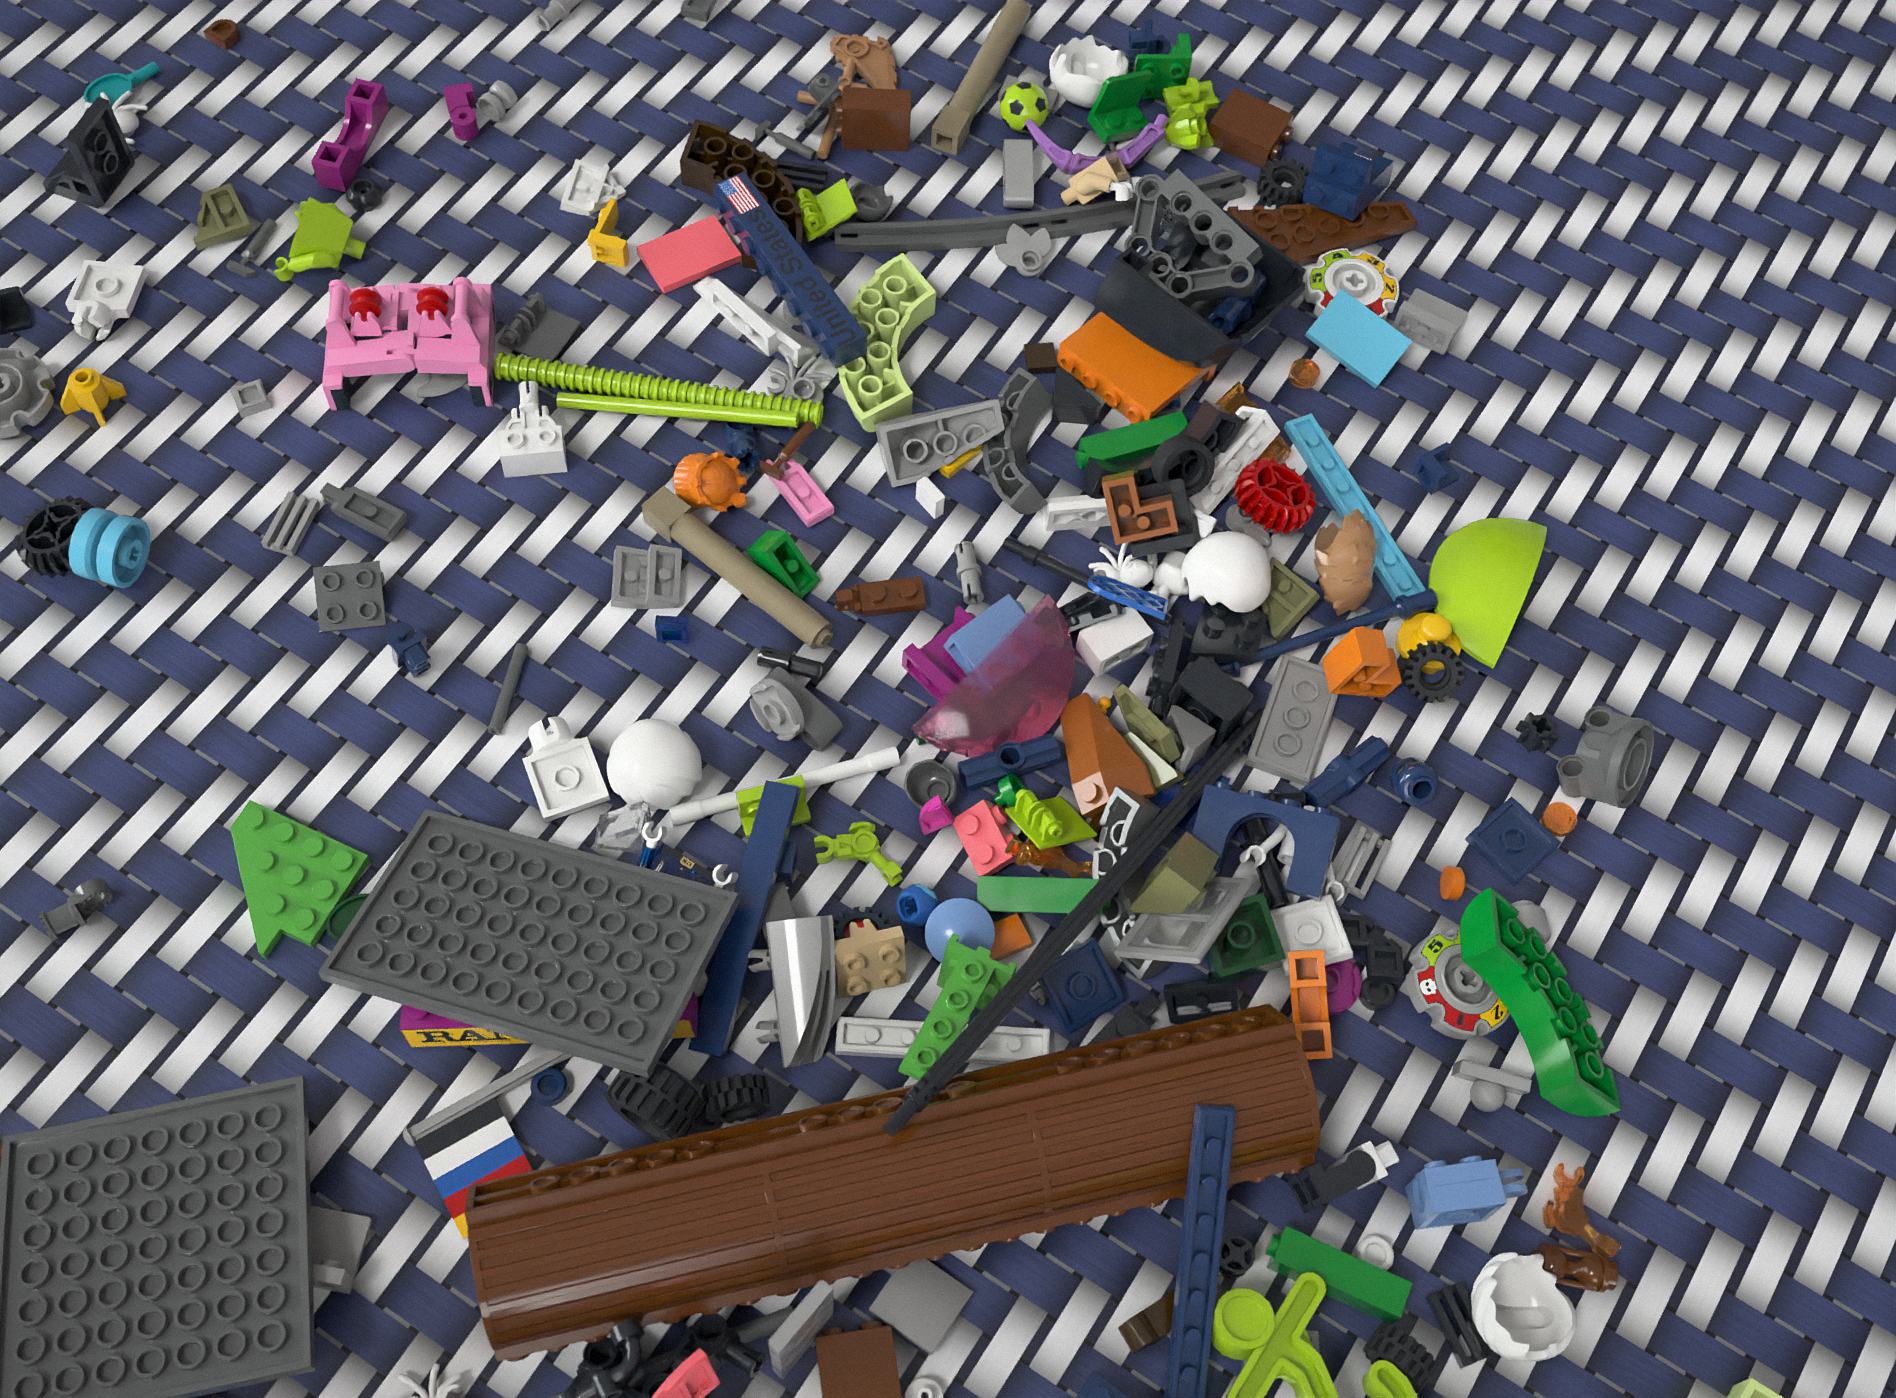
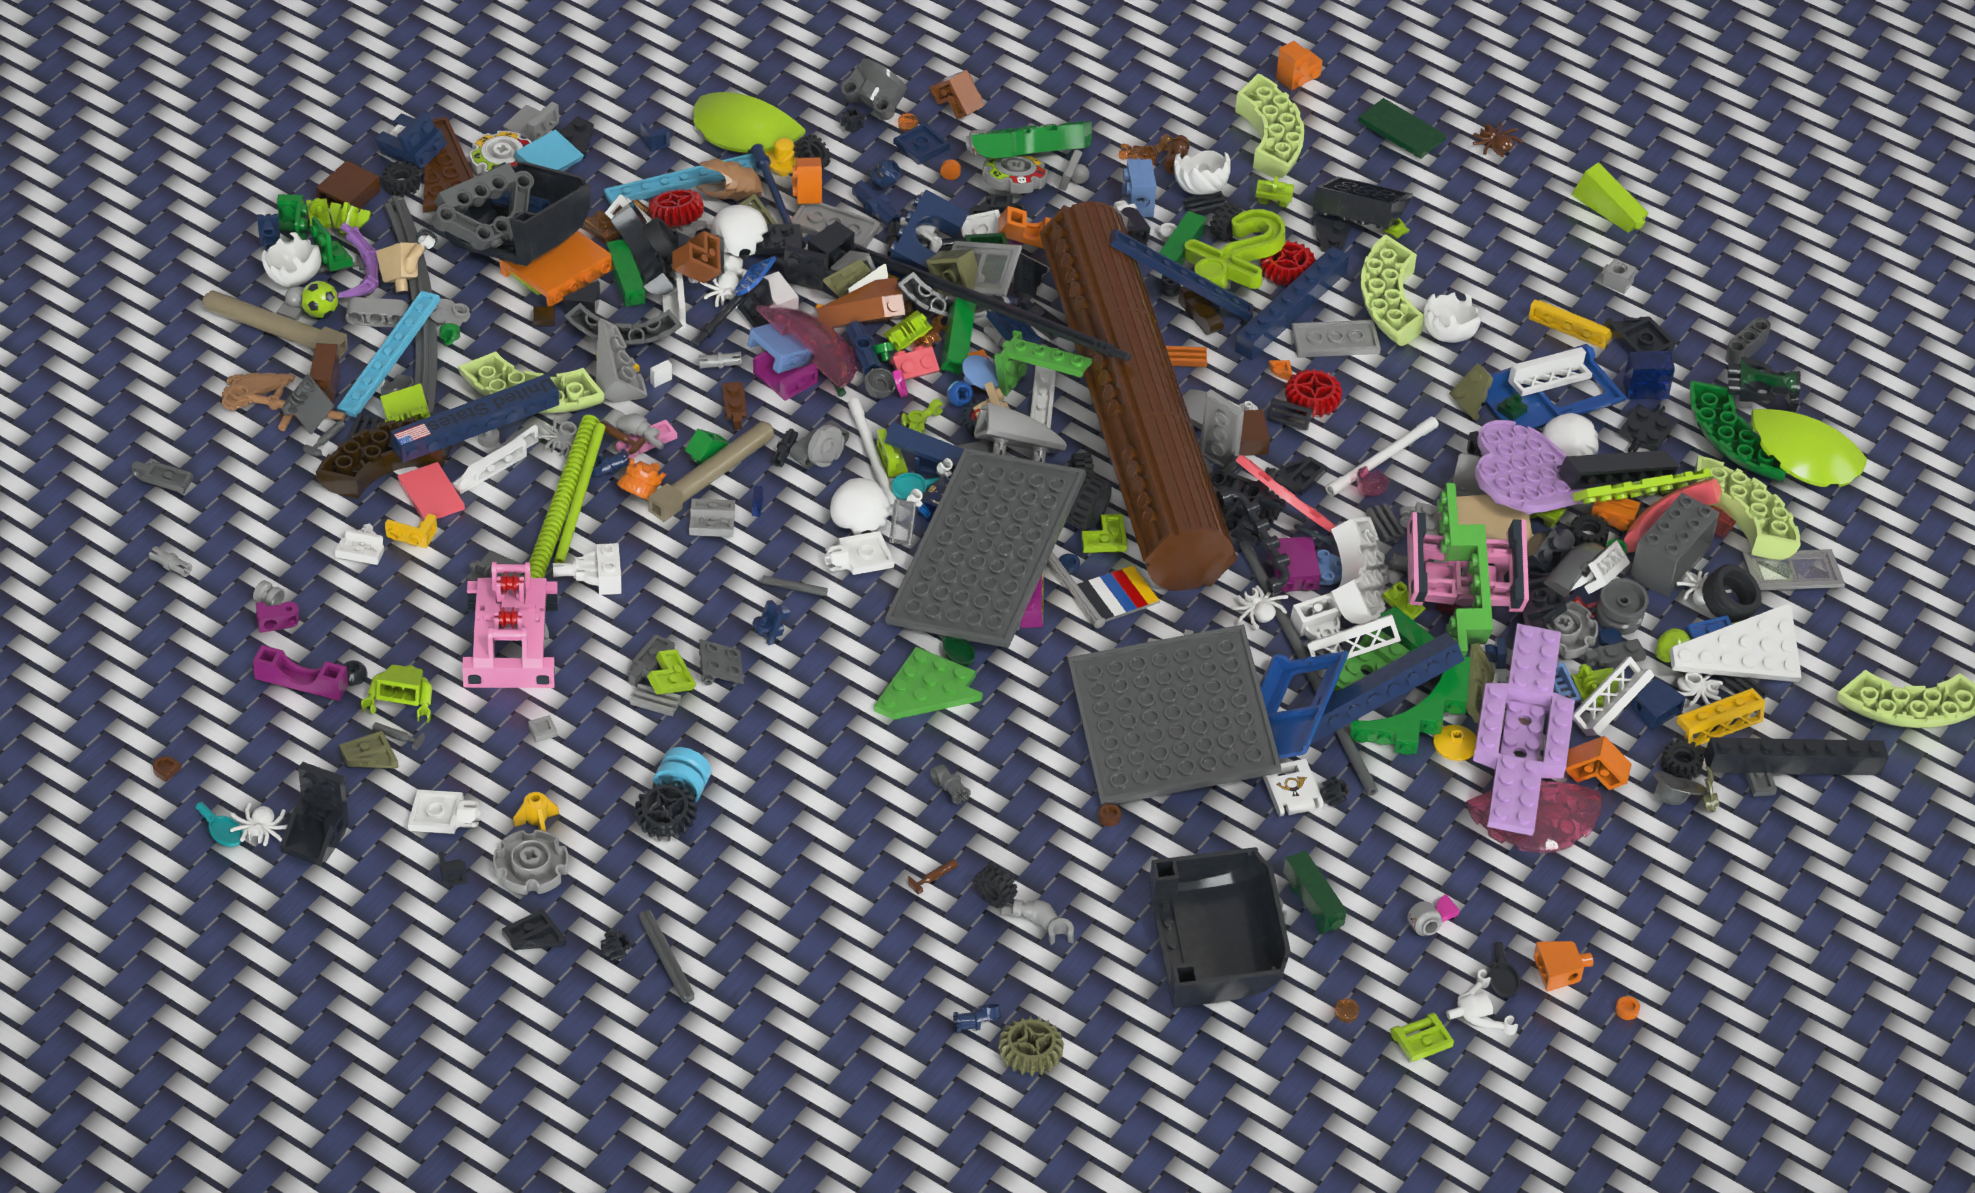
camera: 85 degrees left, 15 degrees down
none -> medium azure tile [337,291,441,418]
none -> green tile [439,323,460,346]
none -> black wing [559,116,594,159]
none -> light grey piece [600,409,665,450]
none -> lime plate [647,649,696,695]
none -> teal piece [891,473,948,500]
none -> brick [929,70,985,119]
none -> lime plate [1081,514,1127,553]
none -> orange tile [1166,346,1207,367]

